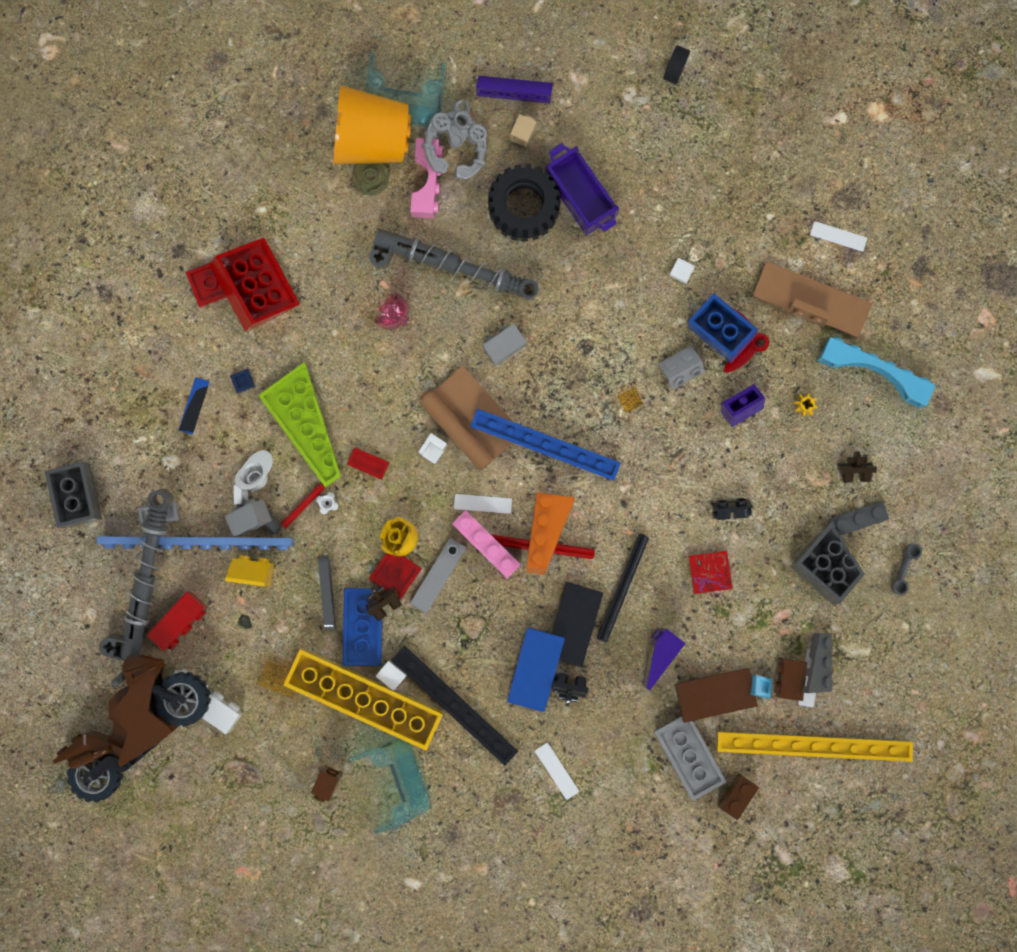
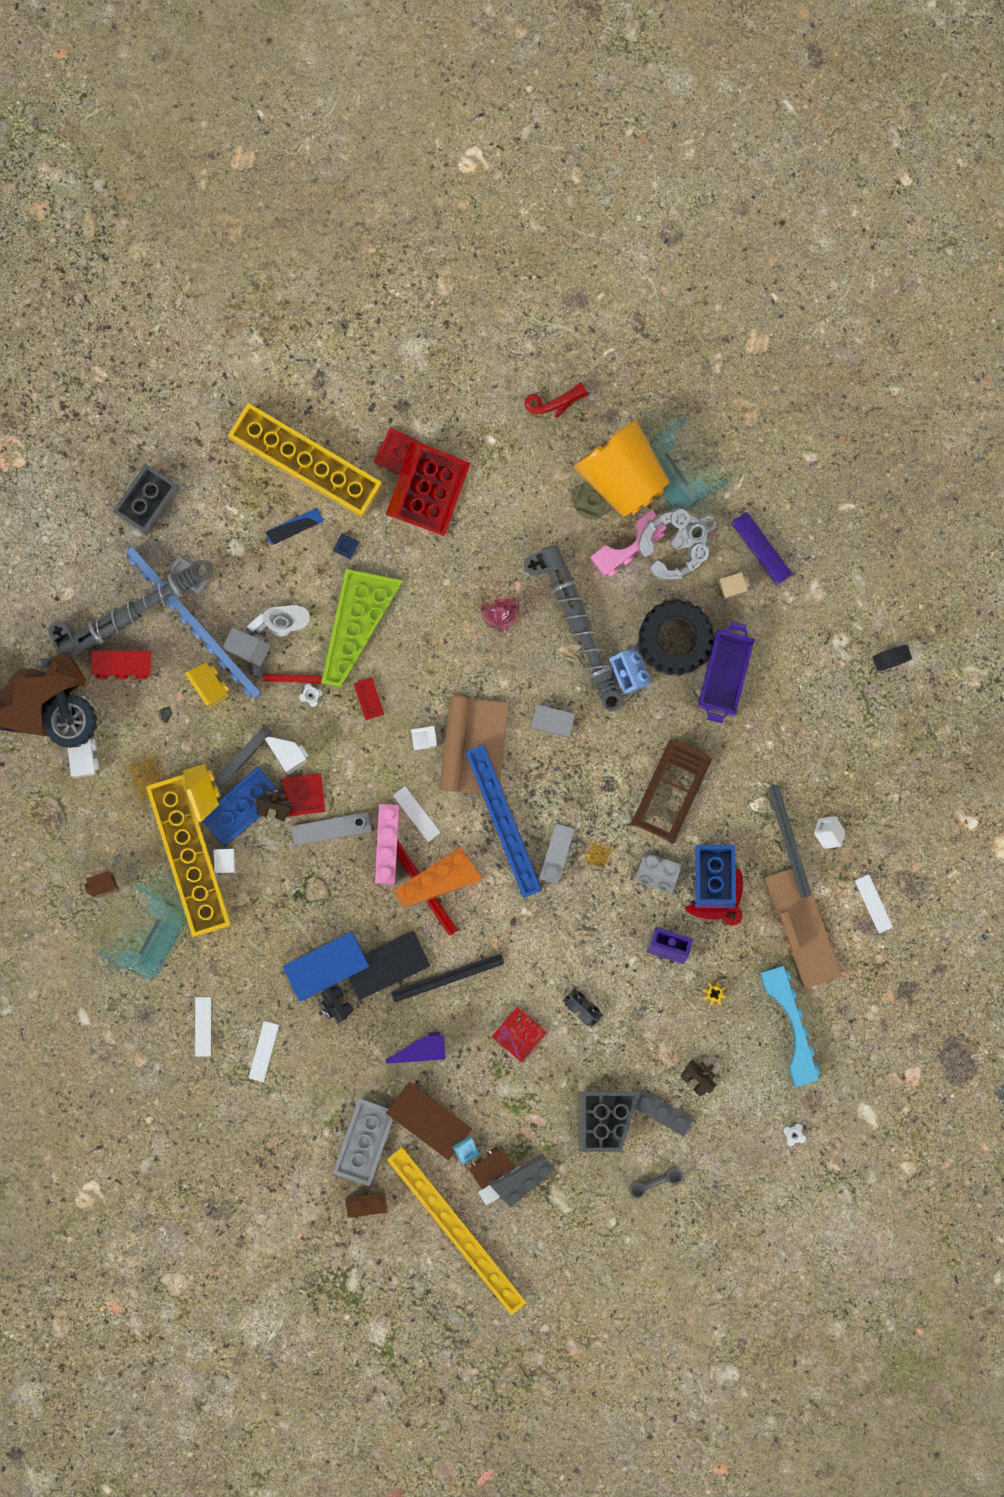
camera: 50 degrees right, 0 degrees up
yellow cylinder [380,517,418,556] -> none
black tile [392,645,518,766] -> none
white tile [669,258,695,284] -> none
none -> yellow slope [183,764,221,822]
none -> white sticker [195,997,211,1057]
none -> yellow brick [228,403,383,519]
none -> white slope [265,737,309,775]
none -> red plant [524,382,589,418]
none -> light grey slope [539,824,575,885]
none -> light blue brick [609,648,652,695]
none -> reddish brown piece [630,740,712,844]
none -> dark grey axle [769,785,811,898]
none -> white plate [783,1124,806,1146]
none -> white panel [814,816,845,849]

